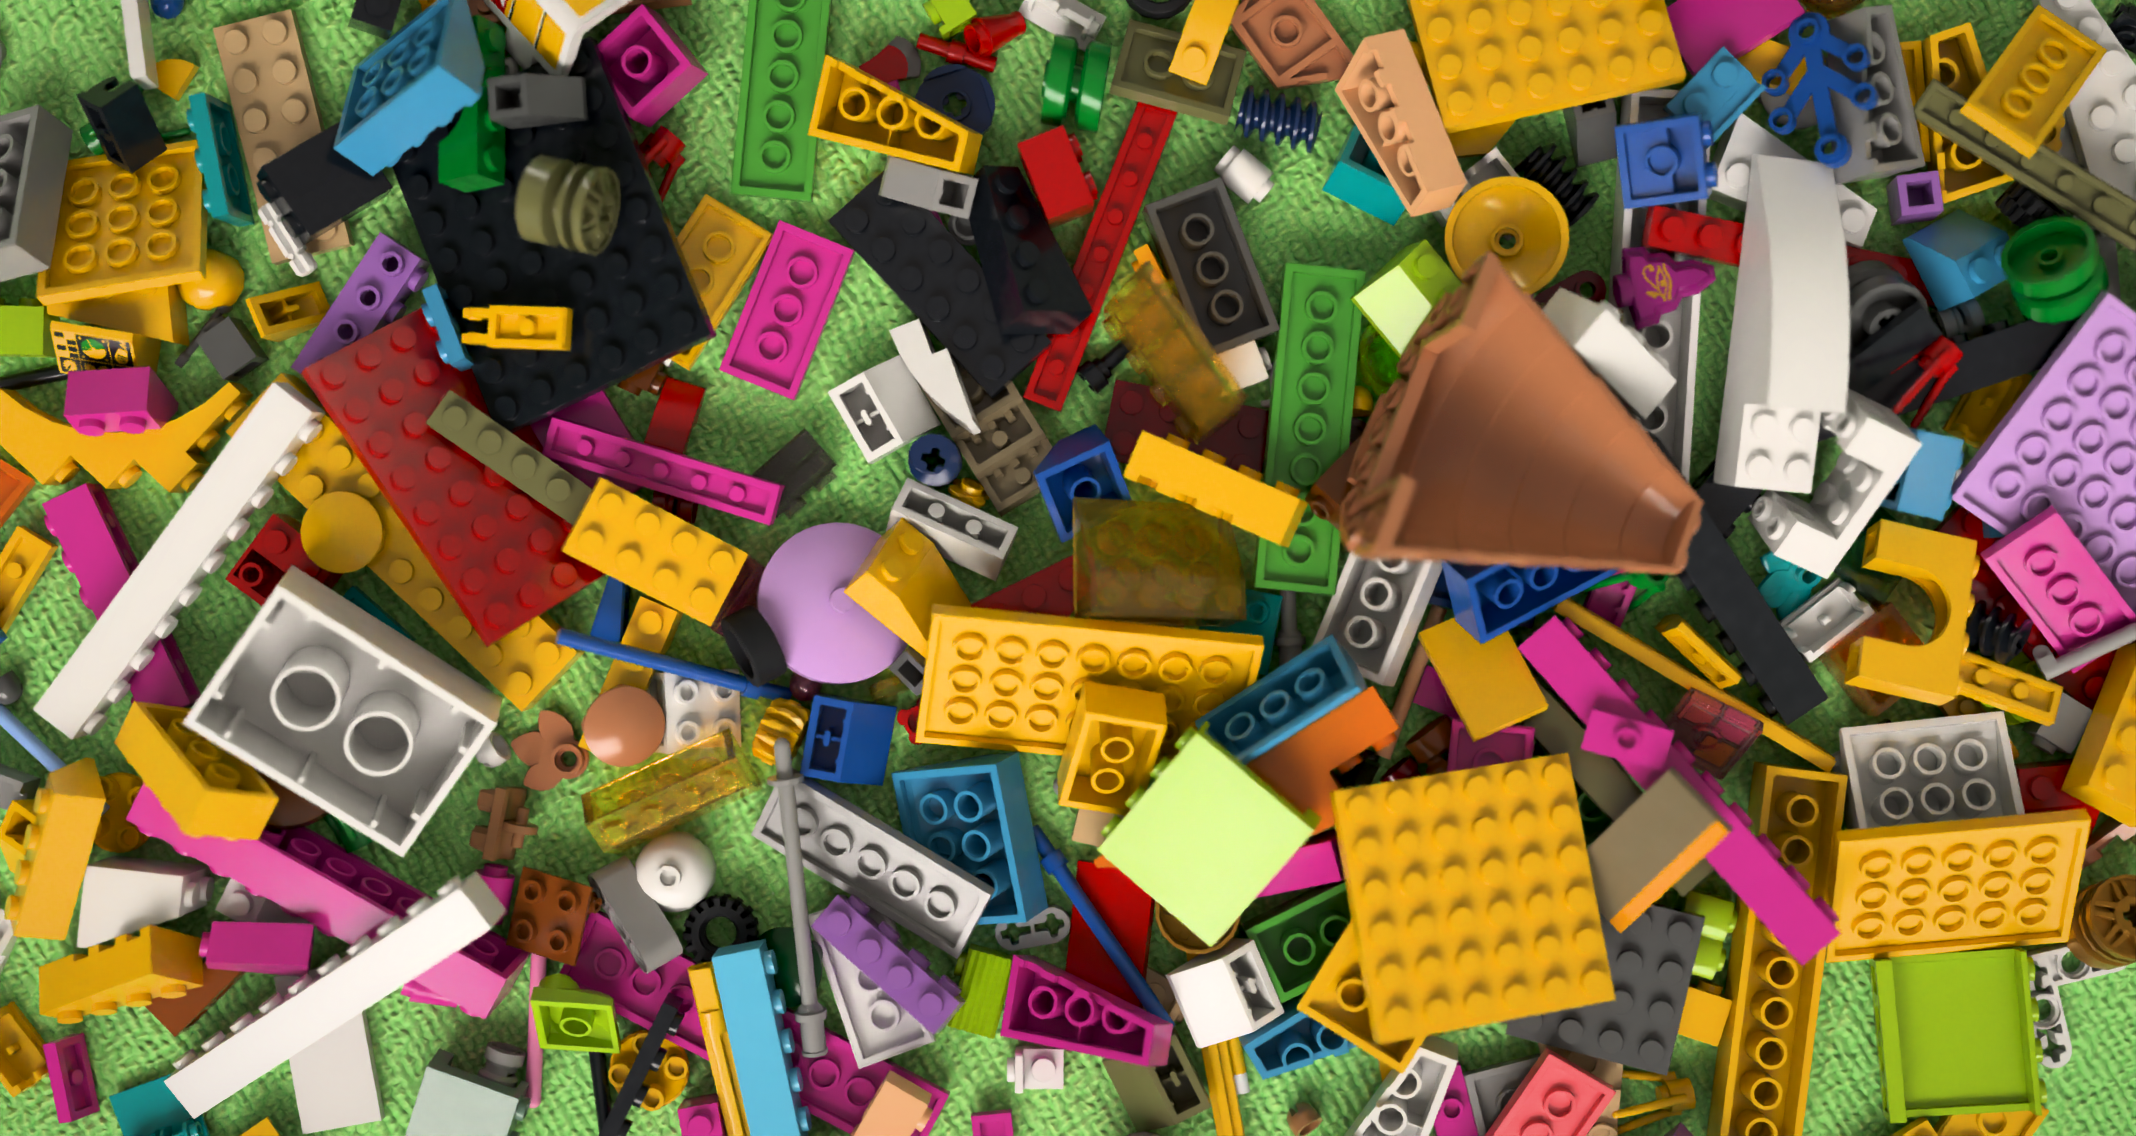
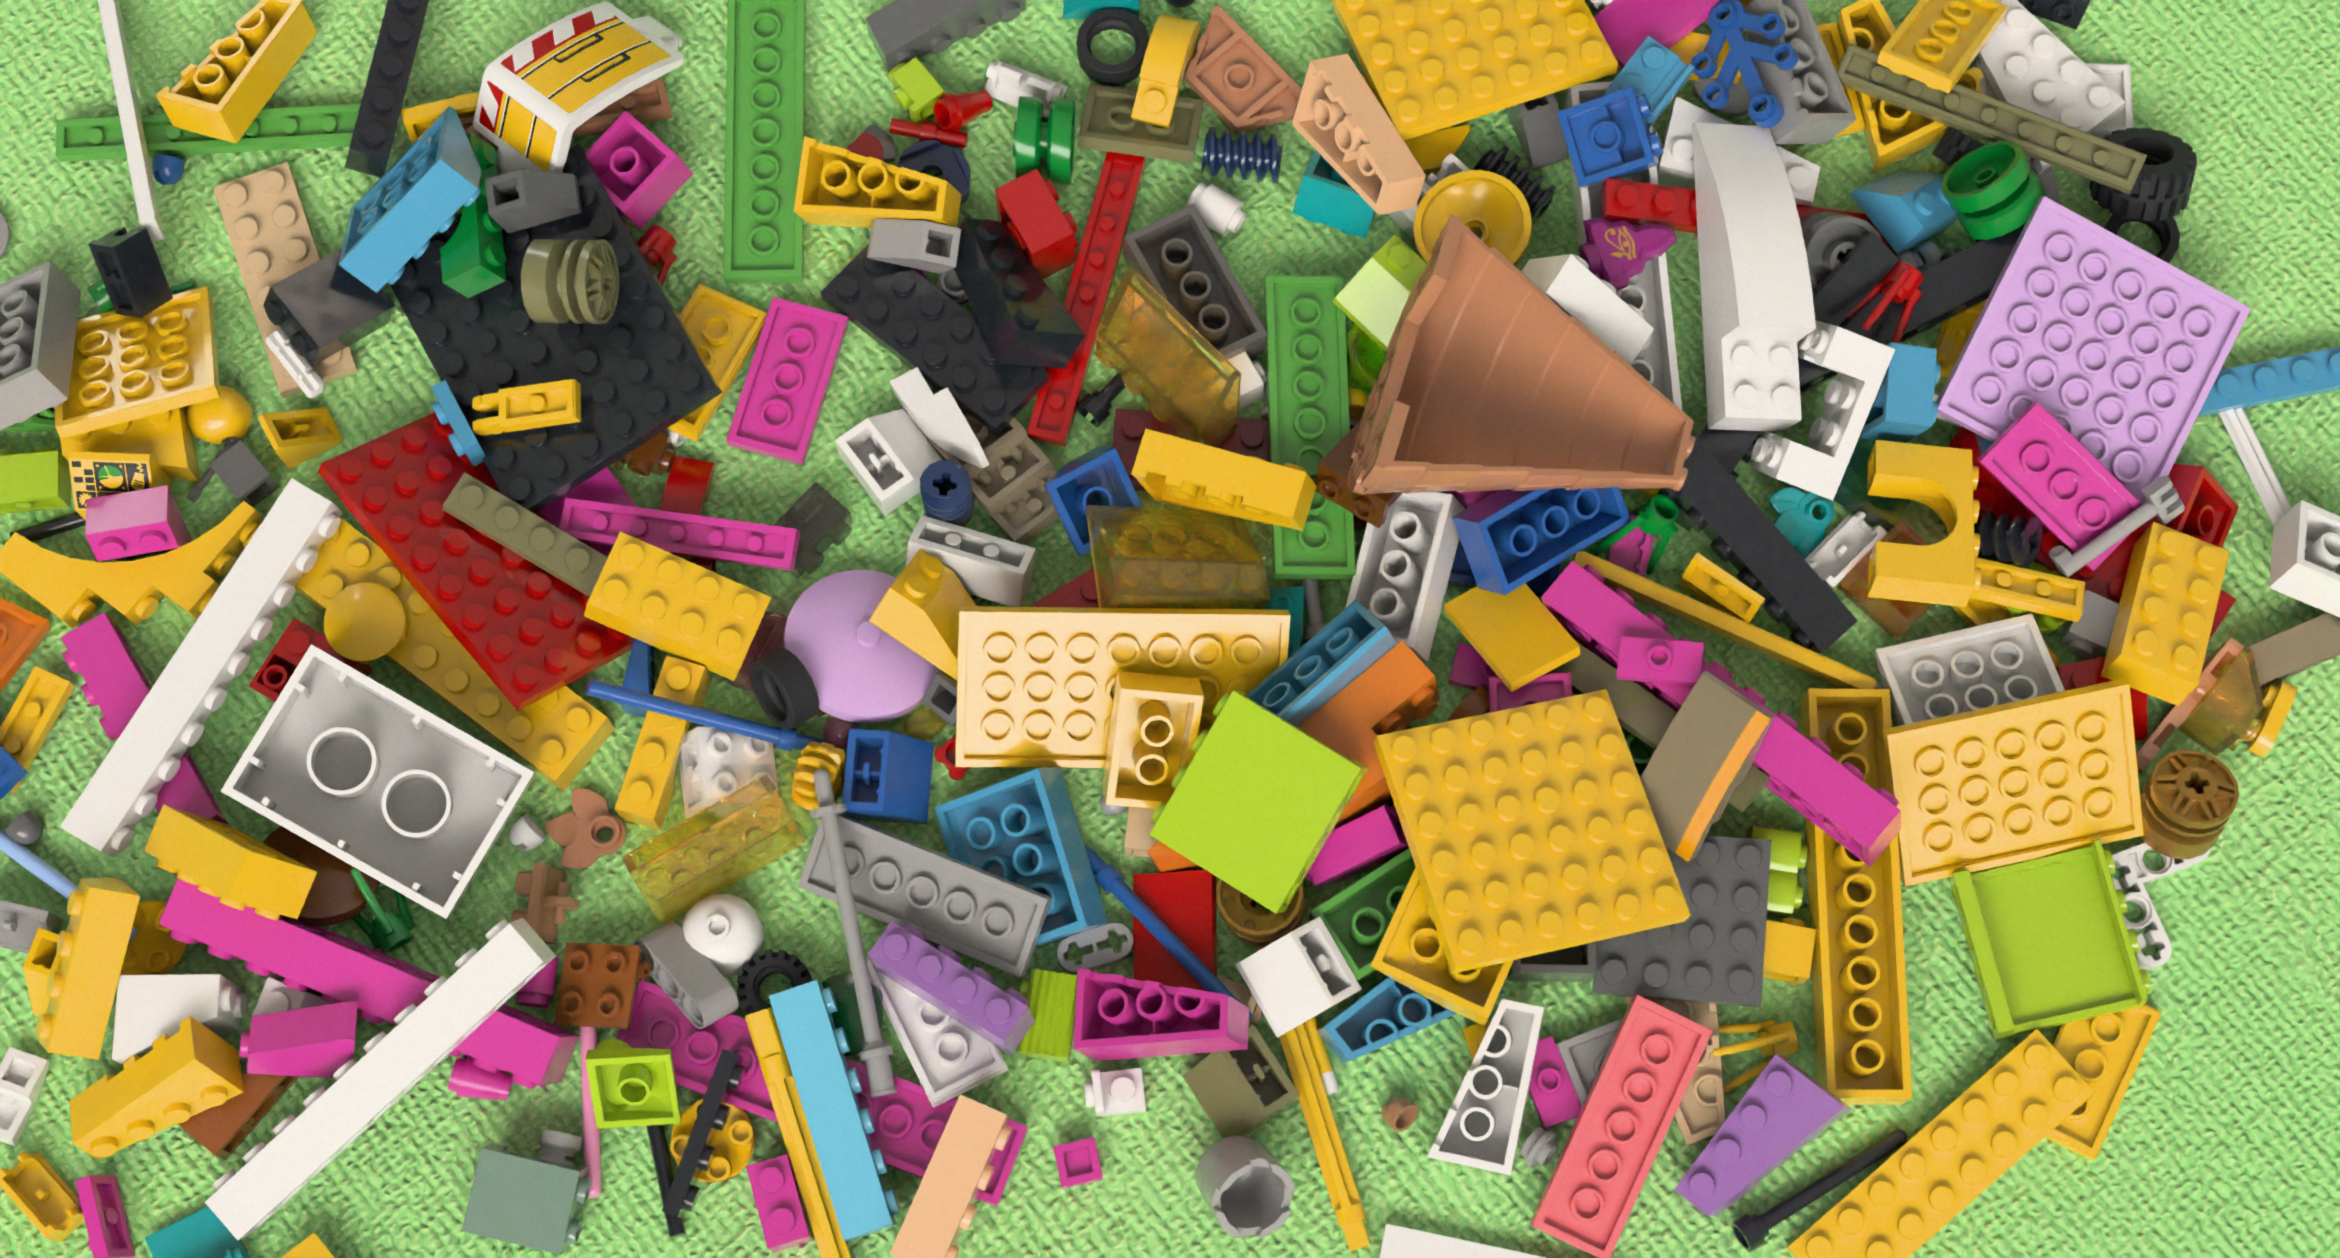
camera: 10 degrees left, 15 degrees down
yellow tile [156,59,200,101] -> none
teal plate [186,92,255,227] -> none
white tile [274,968,385,1134] -> none
medium lavender brick [291,232,430,374] -> none
nougat dish [581,684,665,767] -> none
yellow plate [948,478,989,510] -> none
light nougat bar [1375,604,1447,760] -> none
clear pink tile [1663,687,1764,781] -> none
medium lavender brick [1886,171,1944,226] -> none

